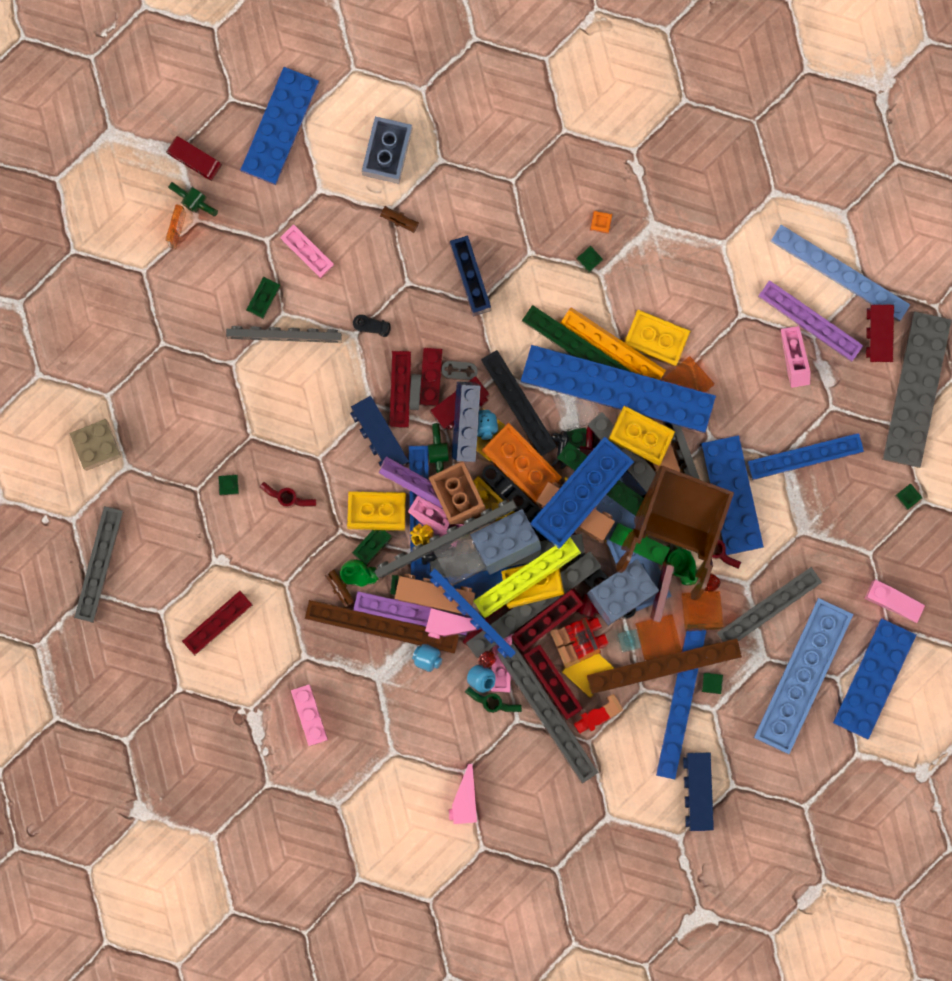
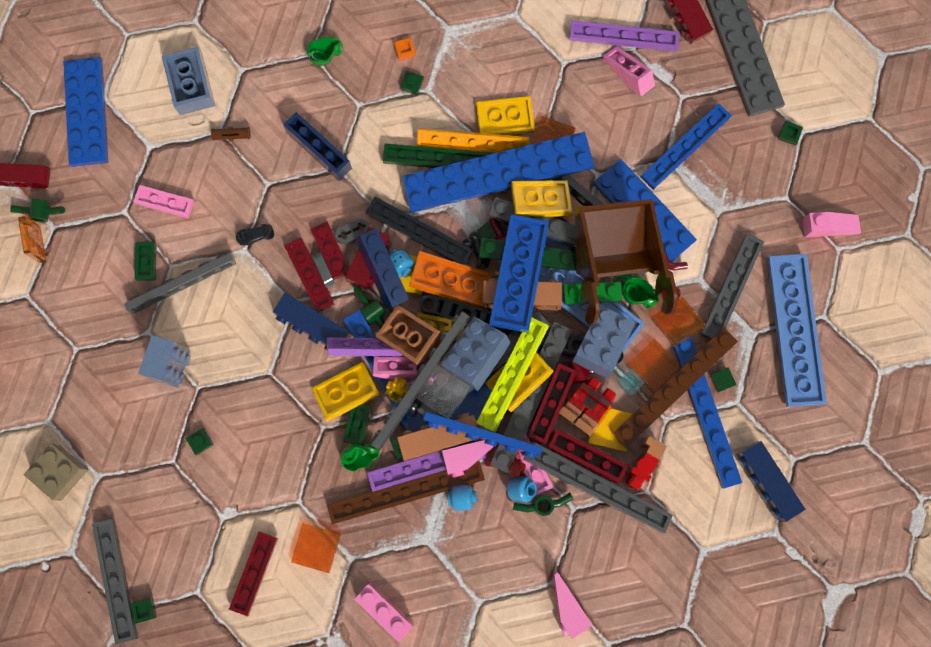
camera: 30 degrees left, 5 degrees down
dark red piece [259,482,316,508] -> none
reddish brown pin [325,569,355,608] -> none
tile [650,562,674,622] -> none
blue plate [833,618,916,740] -> none
none -> dark green plate [131,598,157,624]
none -> sand blue brick [138,335,191,388]
none -> clear orange tile [291,523,341,573]
none -> green hair [306,37,343,66]

